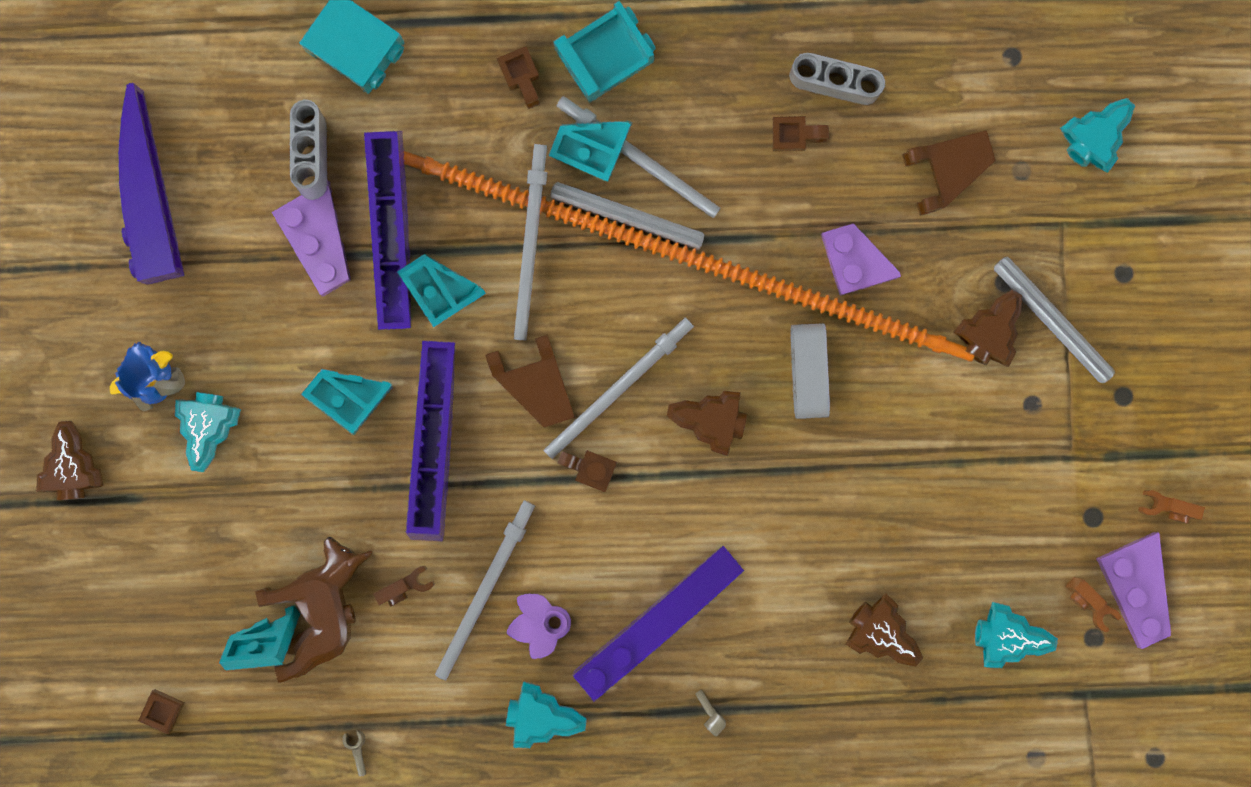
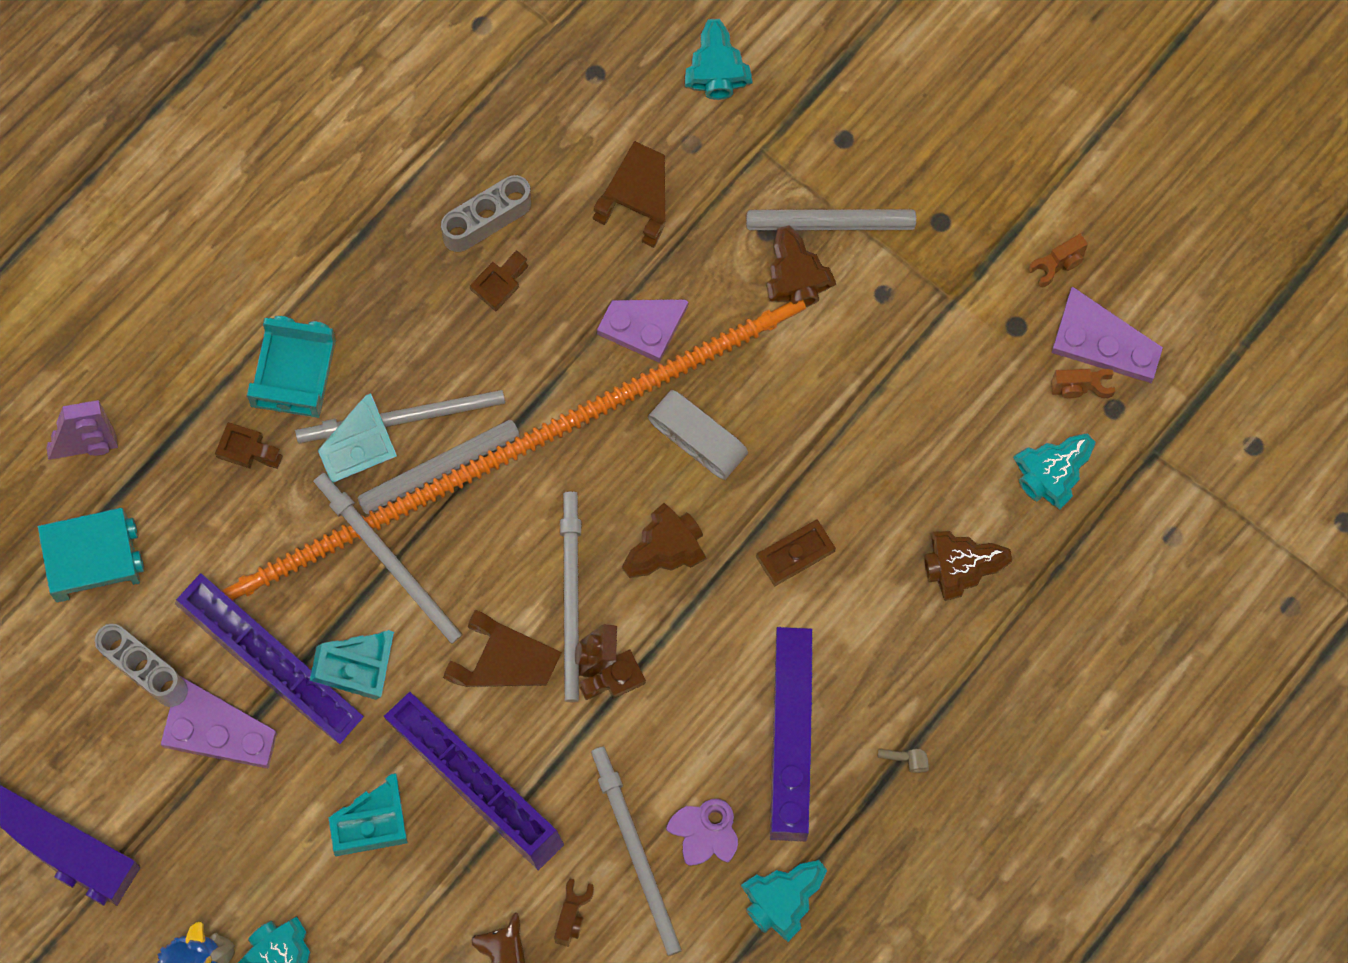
camera: 50 degrees left, 15 degrees down
none -> reddish brown plate [575,624,617,677]
none -> reddish brown plate [756,519,836,587]

